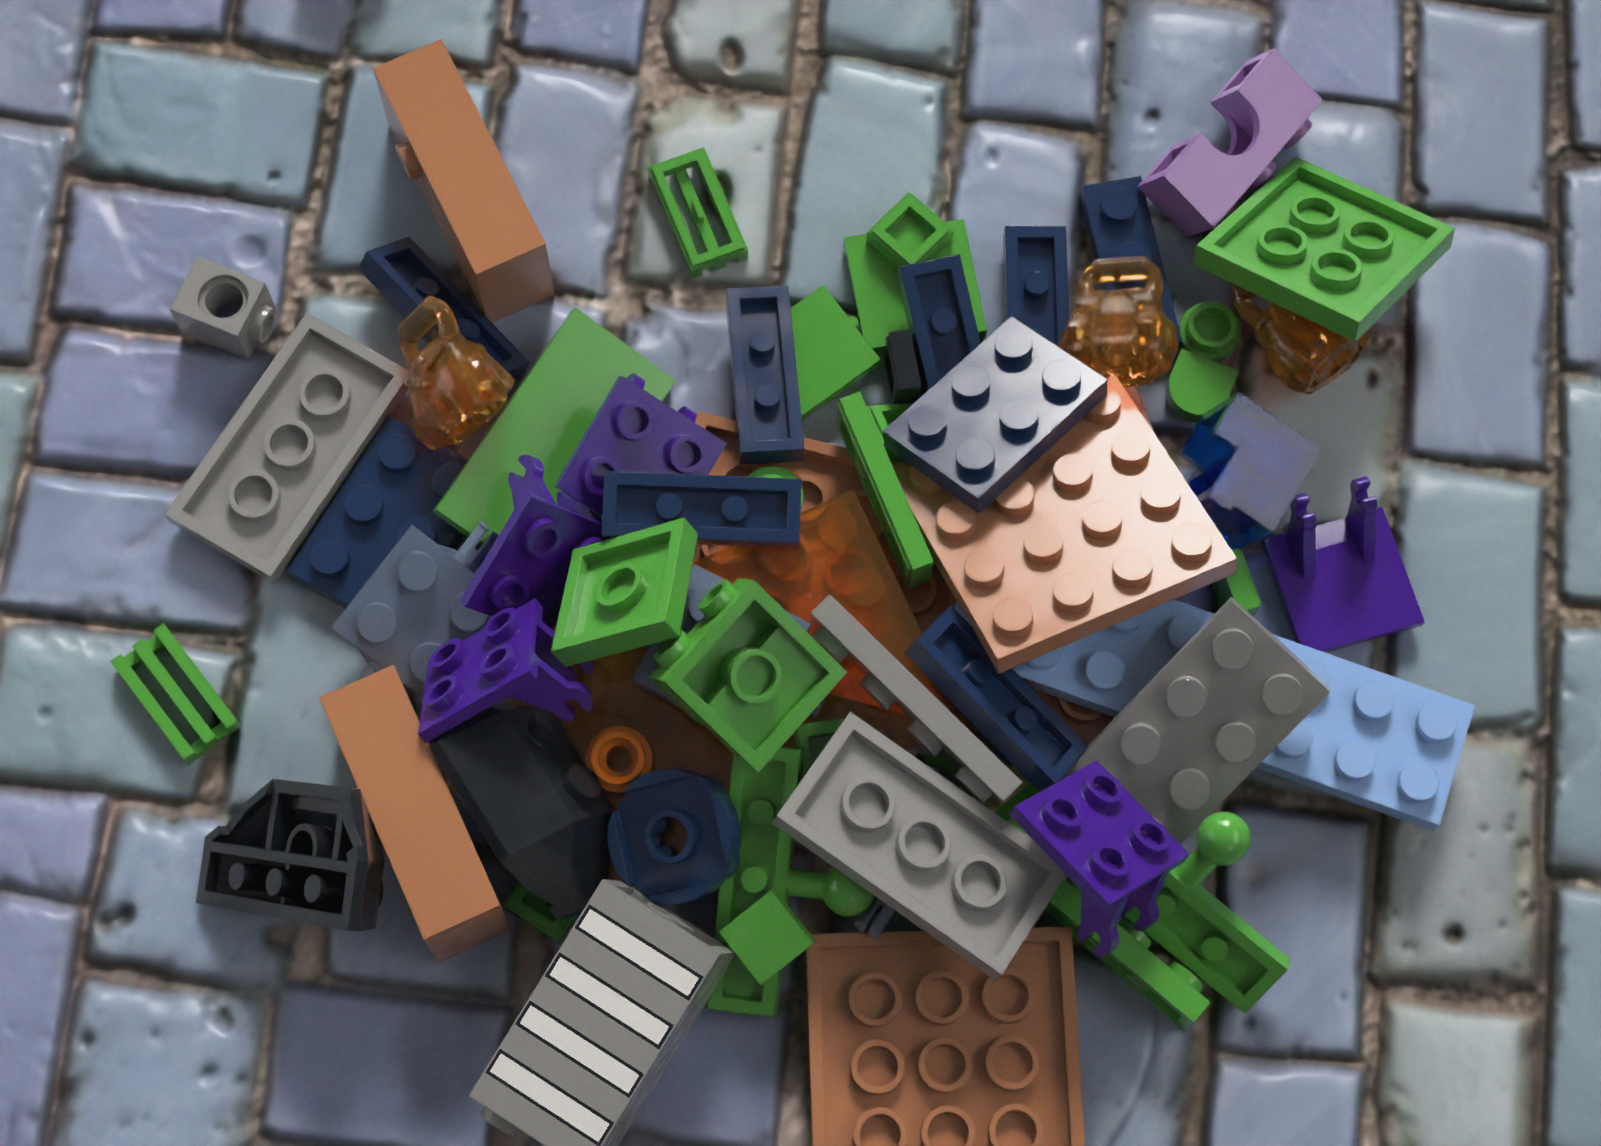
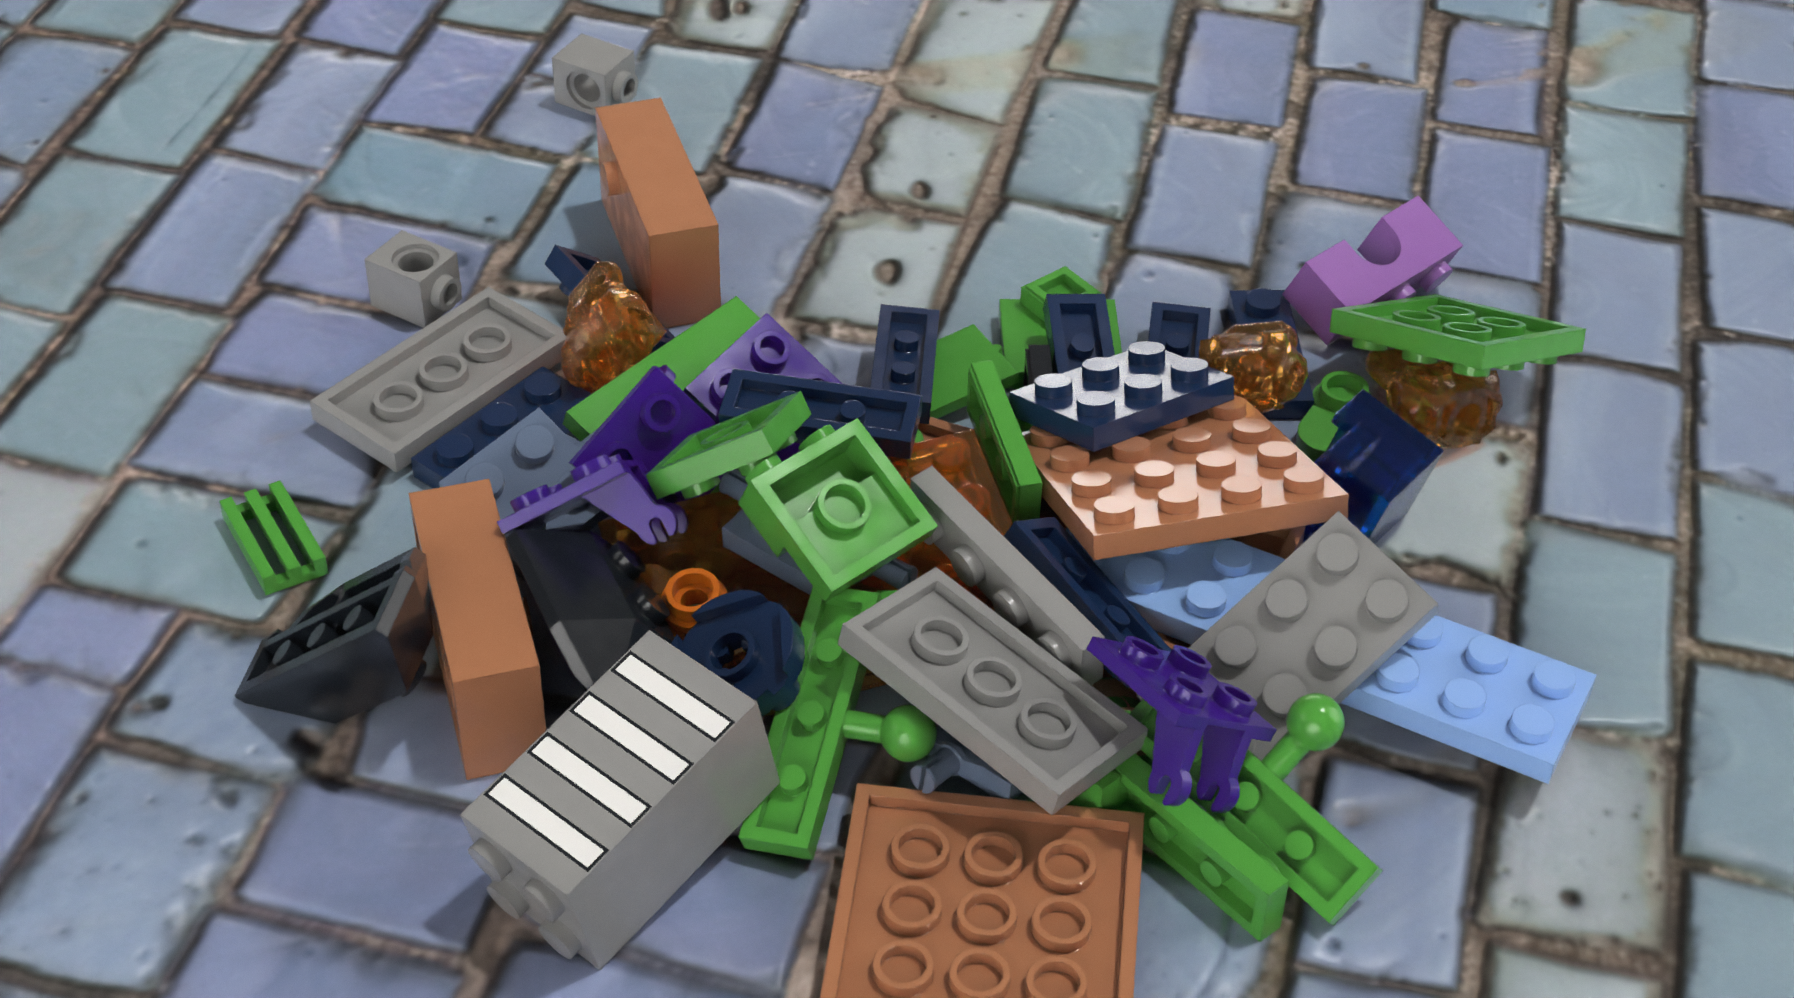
camera: 10 degrees right, 30 degrees down
bright green tile [647,147,748,279] -> none
bright green tile [719,888,816,986] -> none
dark purple plate [1261,476,1425,653] -> none

